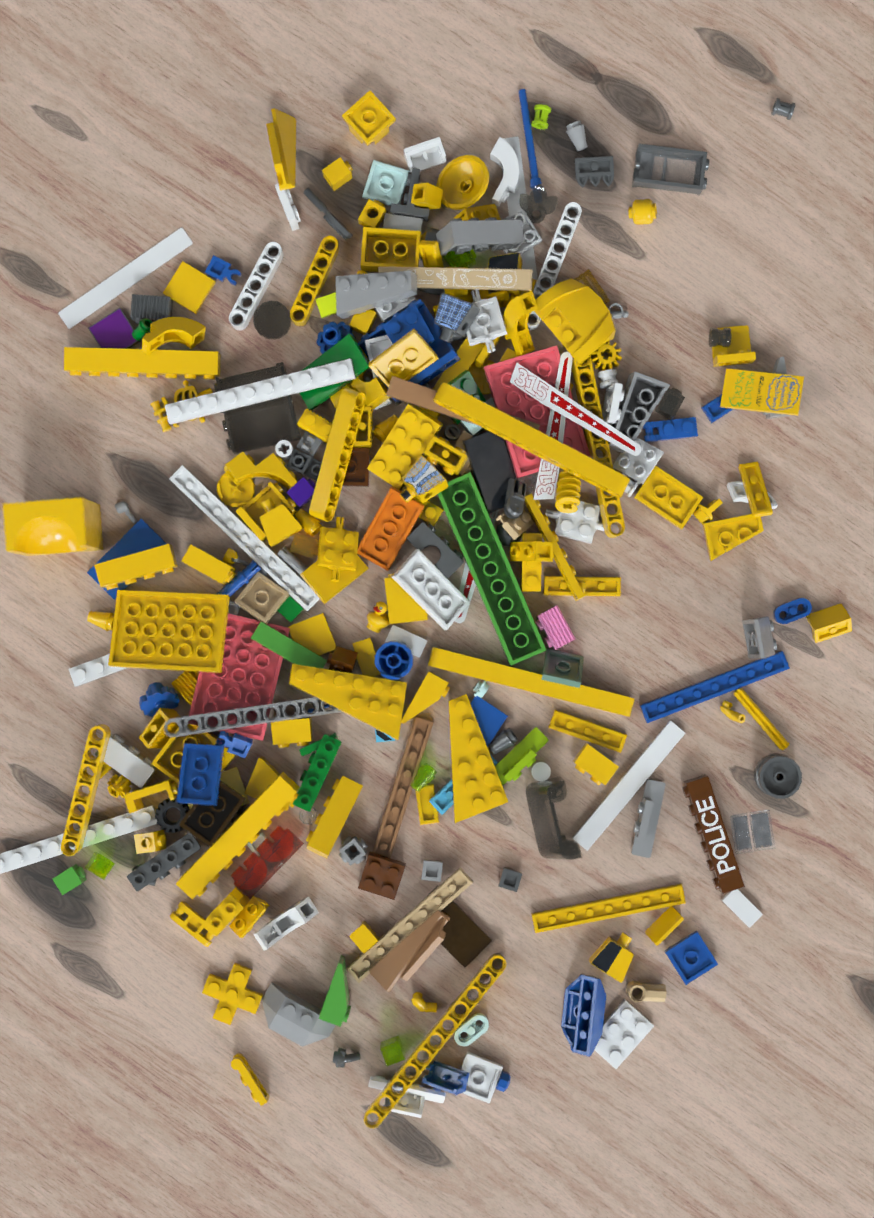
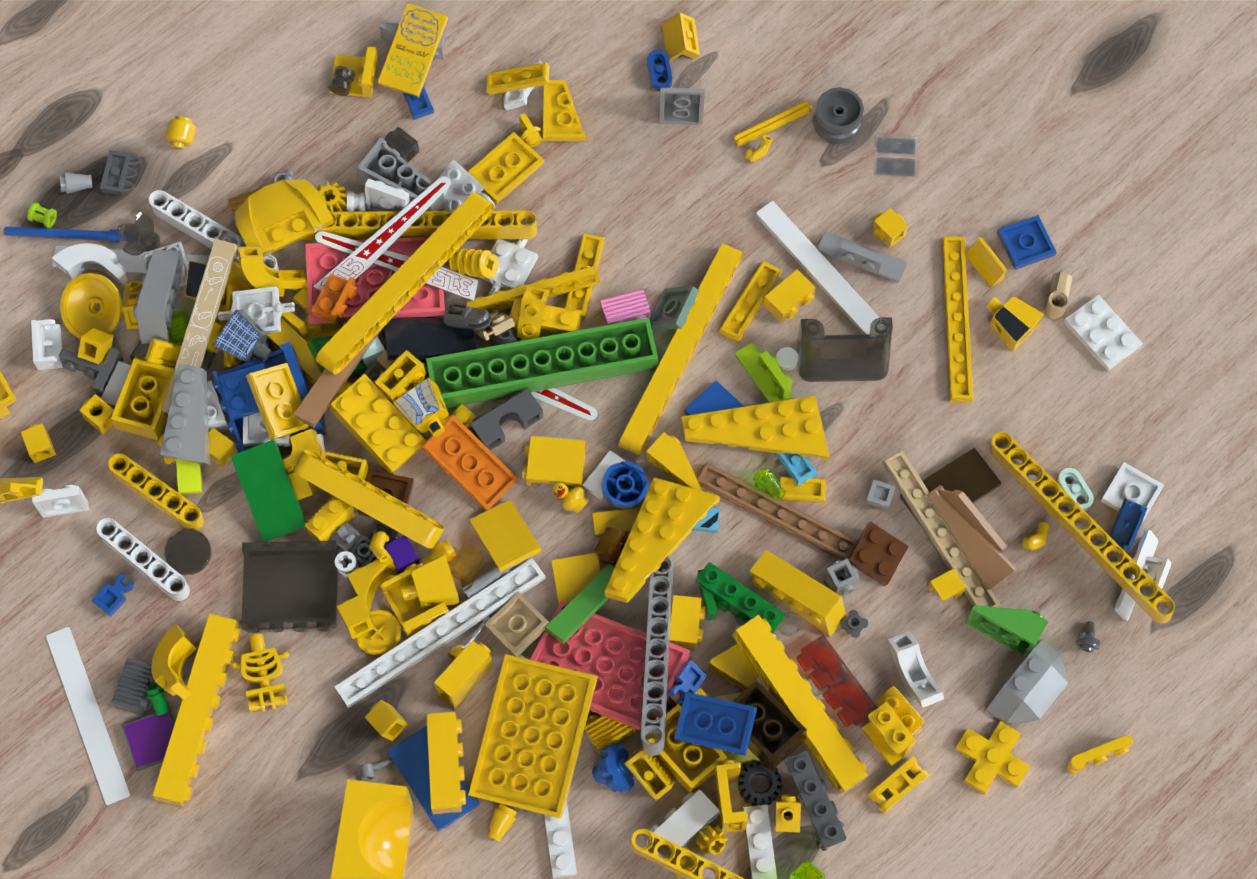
camera: 75 degrees left, 20 degrees down
yellow tile [163,261,216,314] -> none
white plate [165,359,356,424] -> none
blue pin [217,560,261,596] -> none
green tile [277,596,304,623] -> none
dark grey piece [304,188,353,240] -> none
blue plant [316,321,356,354] -> none
yellow plate [317,517,359,582] -> none
light aqua tile [362,160,410,206] -> none
yellow cone [373,415,399,442] -> none
clear neon green brick [380,1035,405,1066] -> none
white tile [392,549,470,630] -> none
light aqua plate [473,680,490,698] -> none
dark grey cone [489,728,518,754] -> none
blue tile [496,1071,511,1092] -> none
dark grey plate [498,867,522,892] -> none
blue wedge [561,974,607,1057] -> none
door [632,144,710,195] -> none
blue tile [639,651,790,723] -> none
blue plate [643,417,698,442] -> none
reddish brown brick [682,774,745,894] -> none
white tile [721,889,763,928] -> none
none -> orange bracket [311,273,357,324]
none -> yellow brick [365,700,408,742]
none -> yellow arm [369,531,390,562]
none -> dark grey plate [840,610,868,638]
none -> yellow brick [872,208,908,248]

